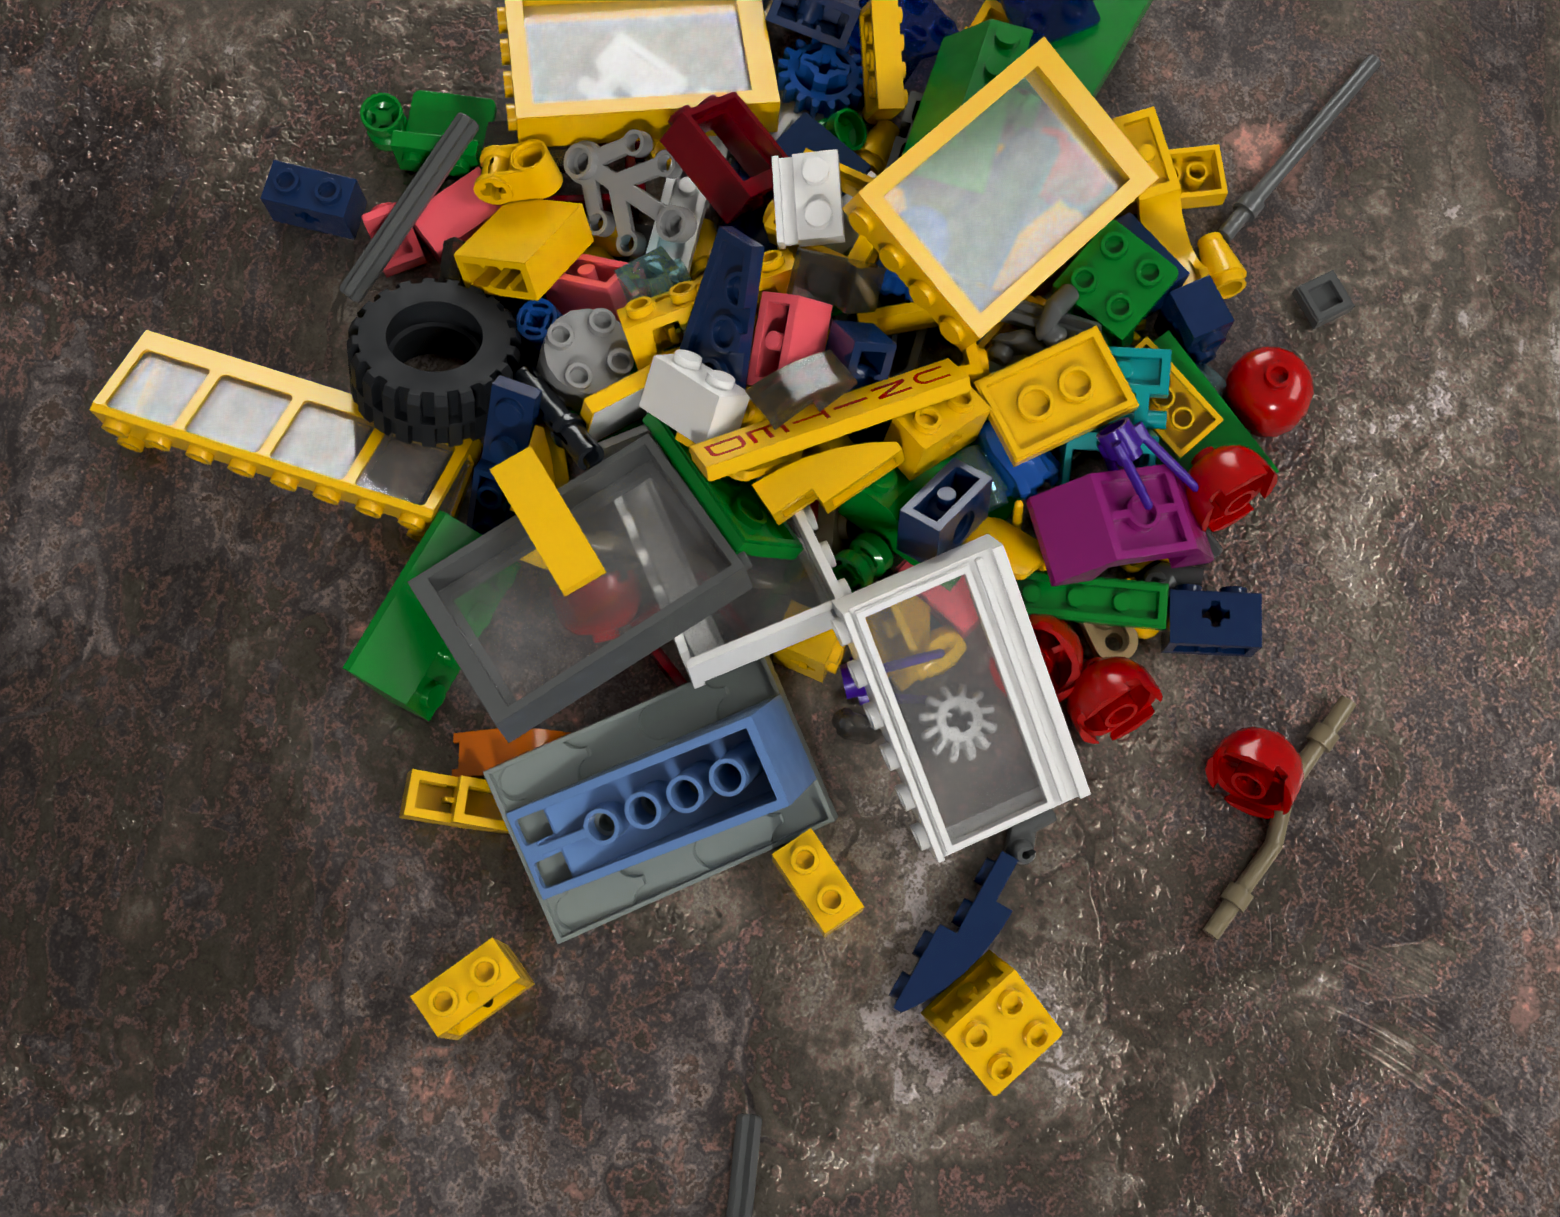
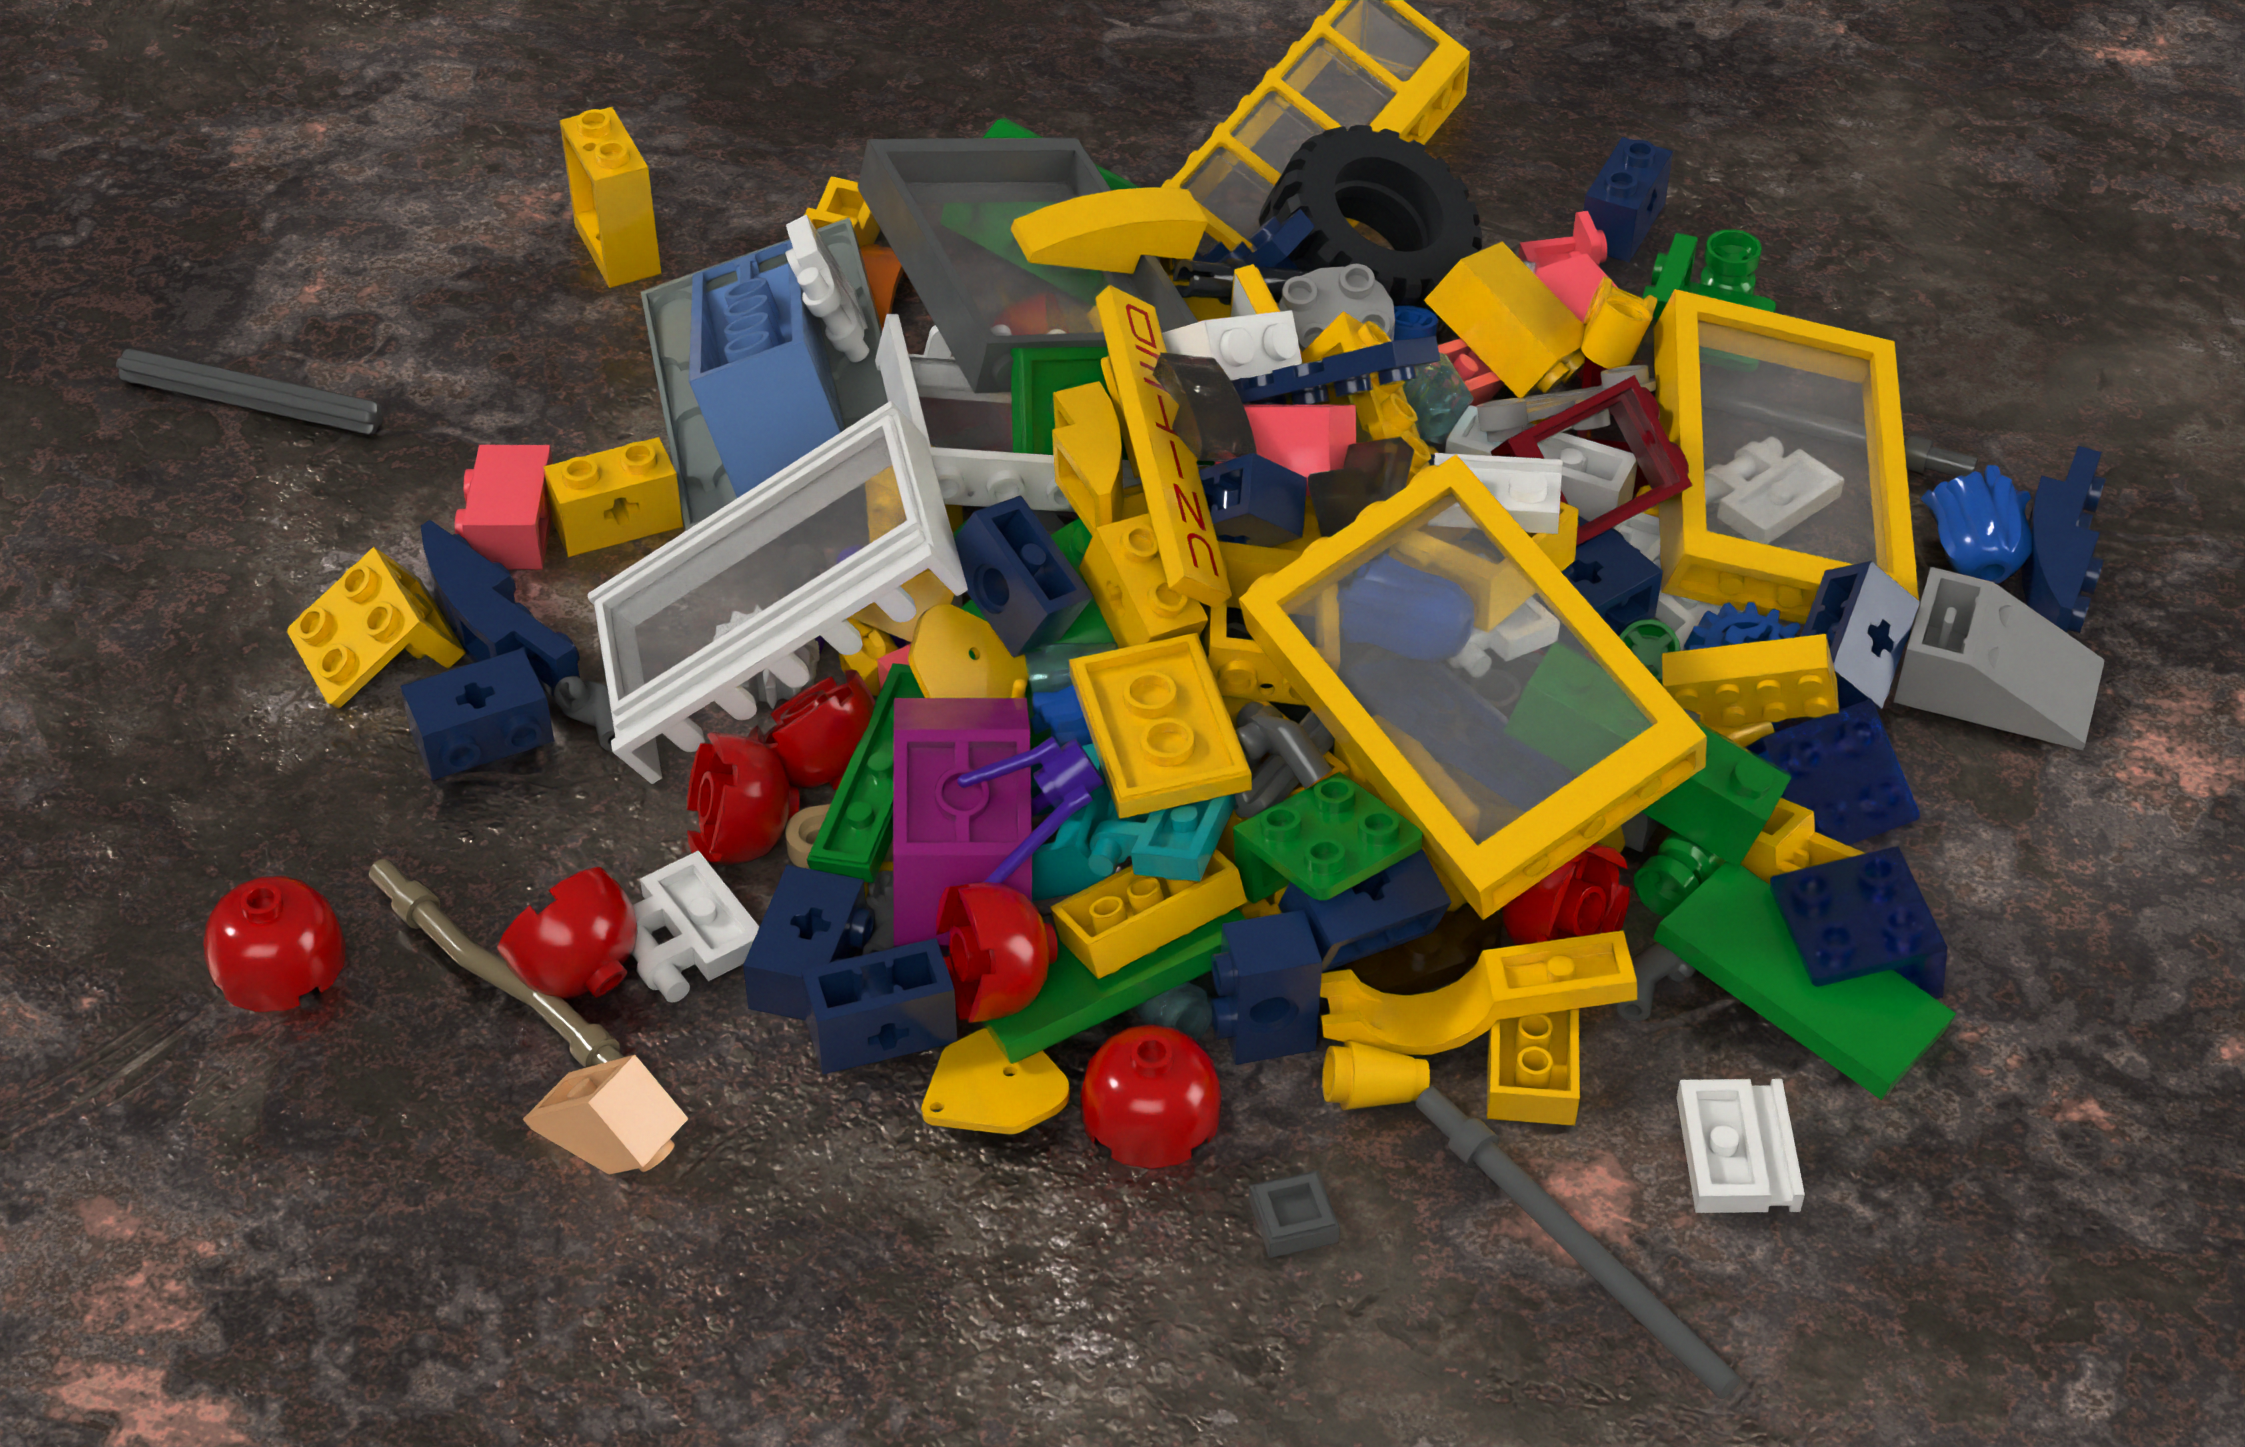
camera: 100 degrees right, 30 degrees down
dark grey axle [339,112,479,303] -> none
none -> red cylinder [203,875,346,1012]
none -> dark blue brick [400,648,554,780]
none -> coral brick [455,445,553,570]
none -> light nougat slope [523,1055,689,1175]
none -> white plate [631,850,759,1002]
none -> white plate [785,214,869,362]
none -> dark blue brick [801,938,957,1075]
none -> yellow piece [921,1028,1070,1134]
none -> white plate [1677,1079,1805,1213]

